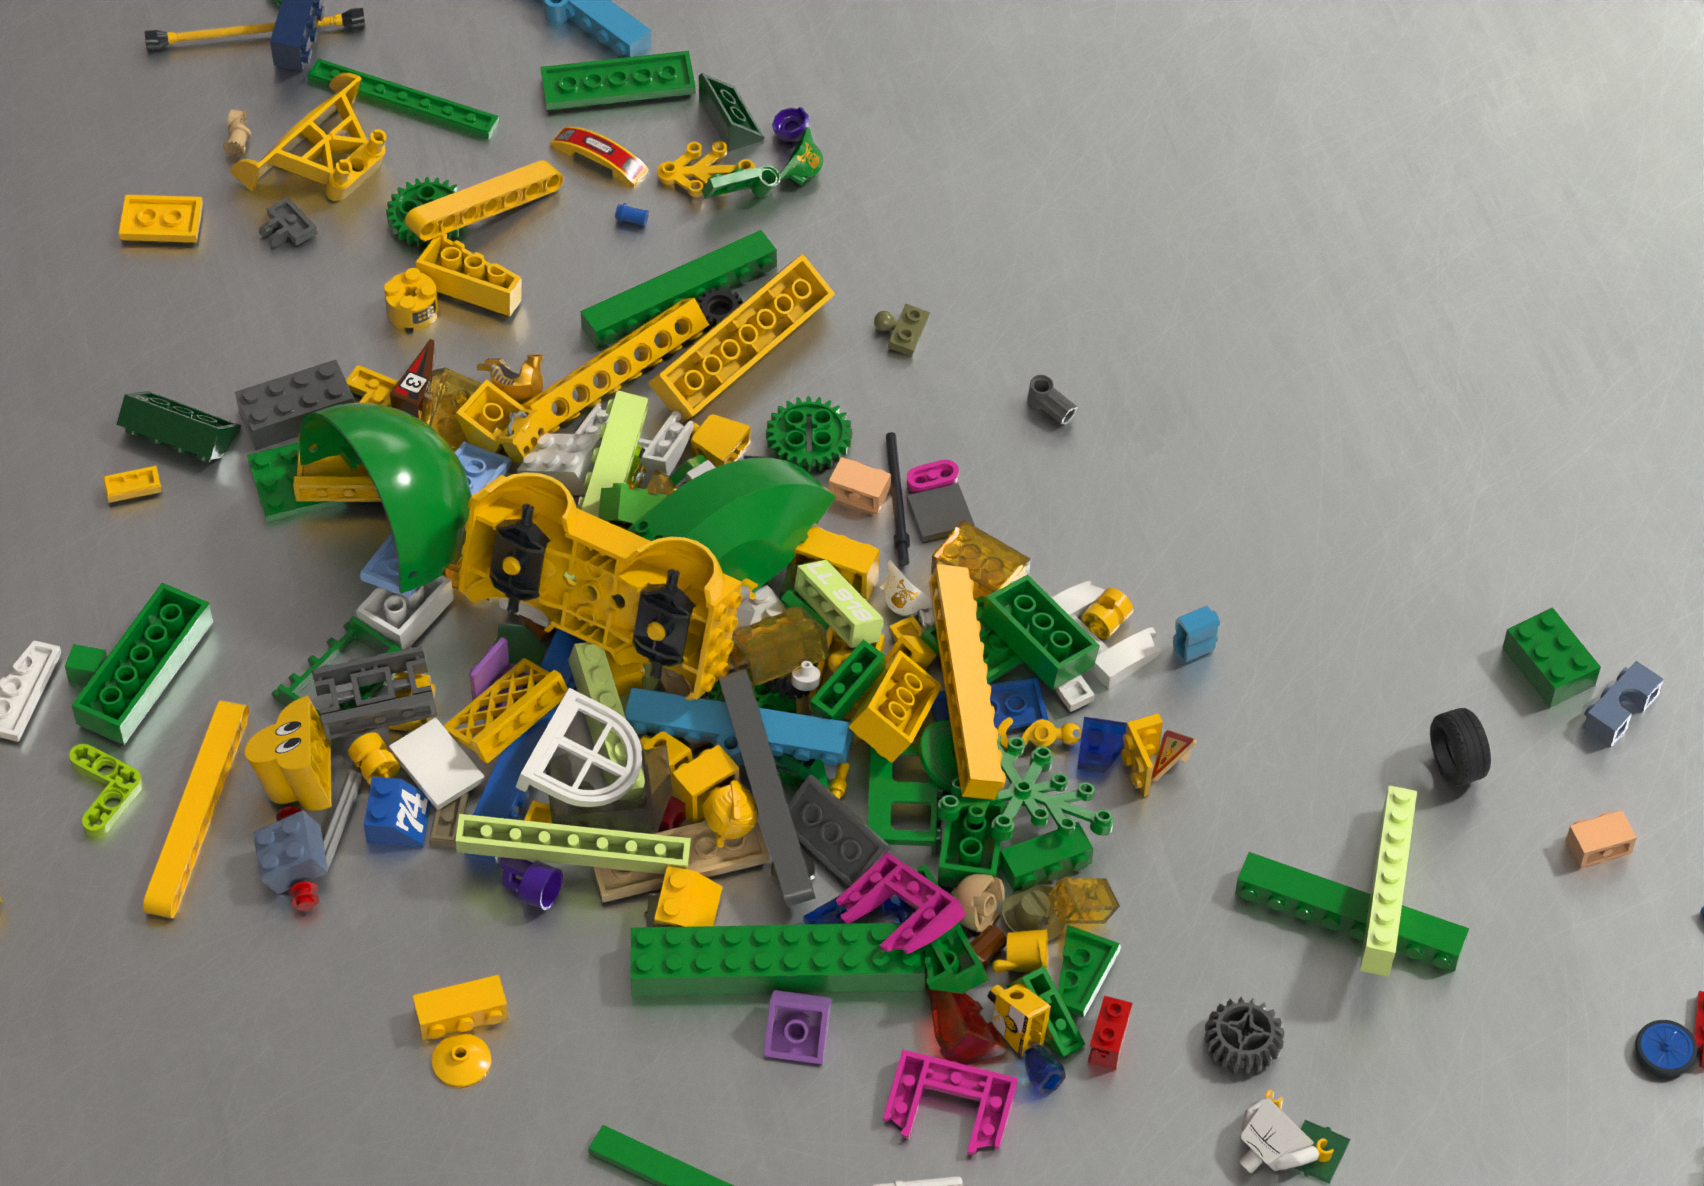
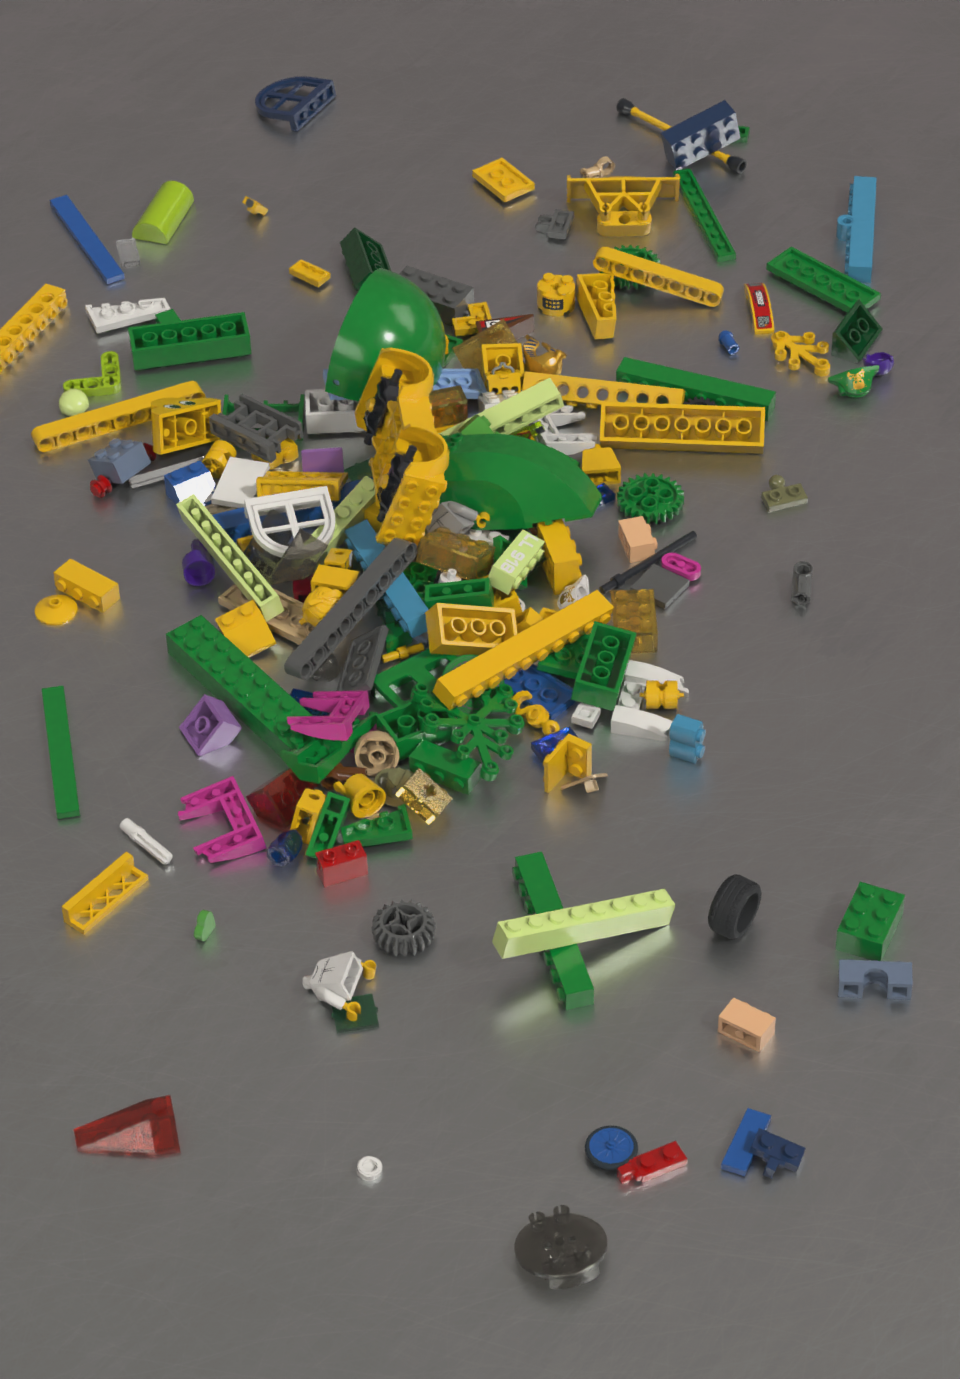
camera: 55 degrees right, 10 degrees down
green plate [701,166,780,199] -> none
none -> yellowish green hair [59,389,89,416]

